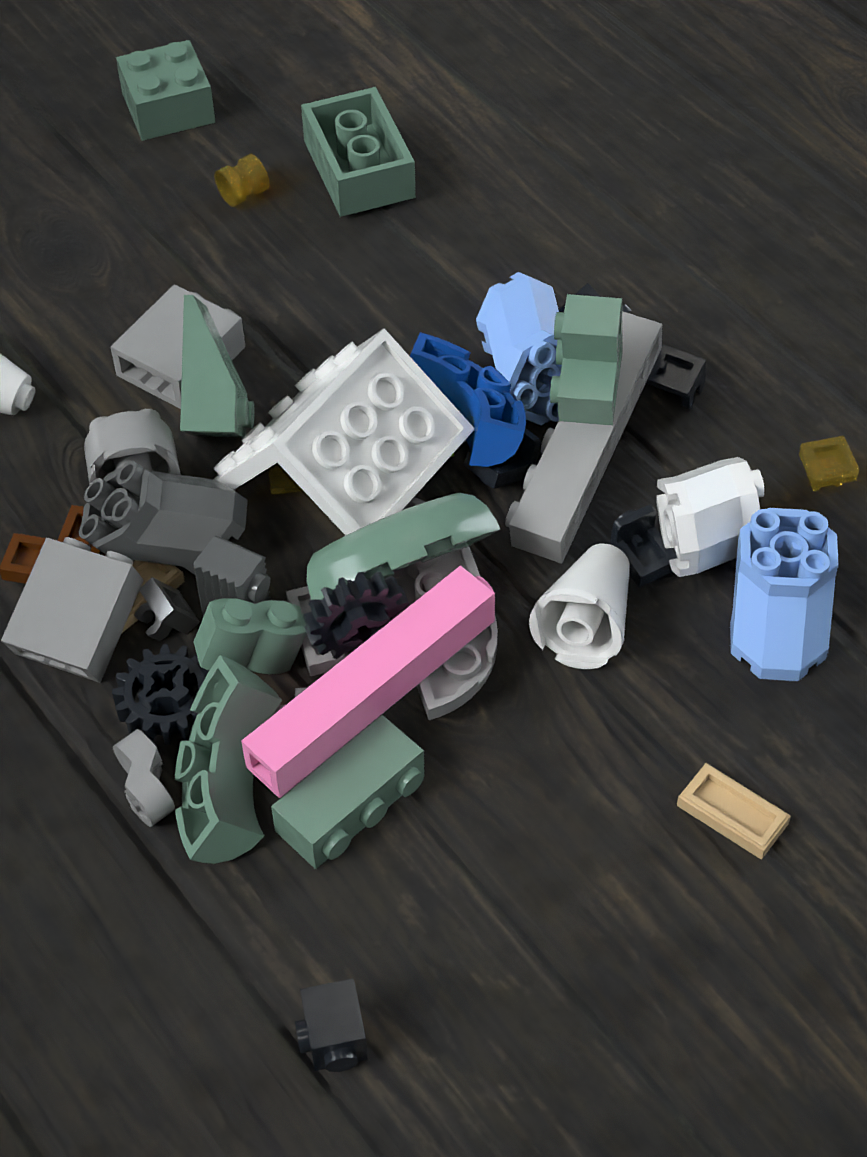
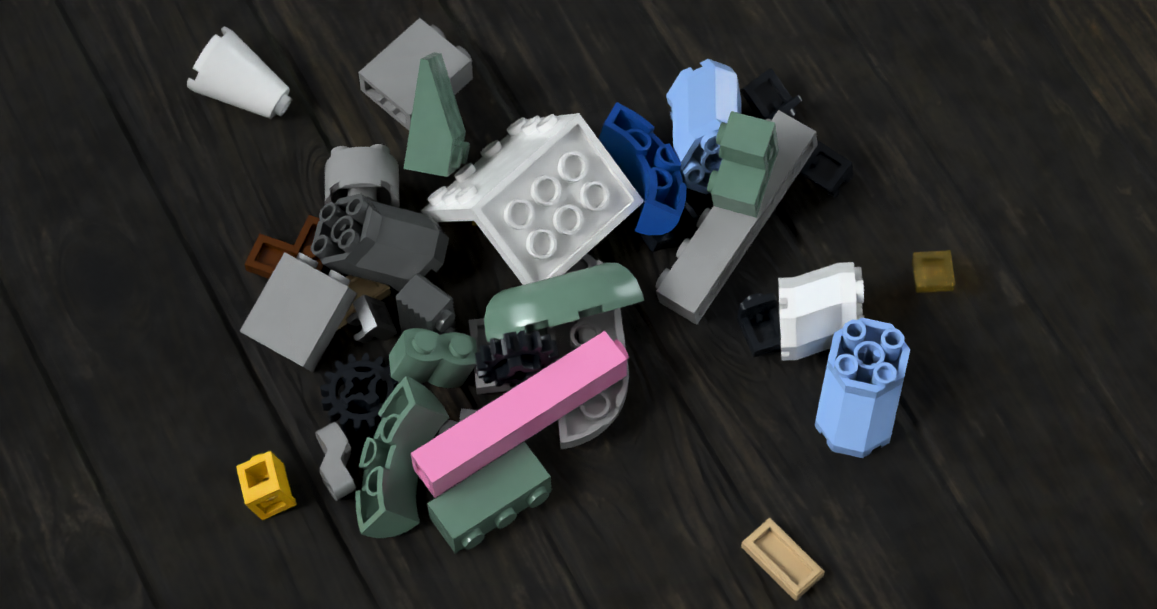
camera: 10 degrees right, 10 degrees up
white cone [529,544,630,669] -> none
none -> yellow brick [236,451,297,520]

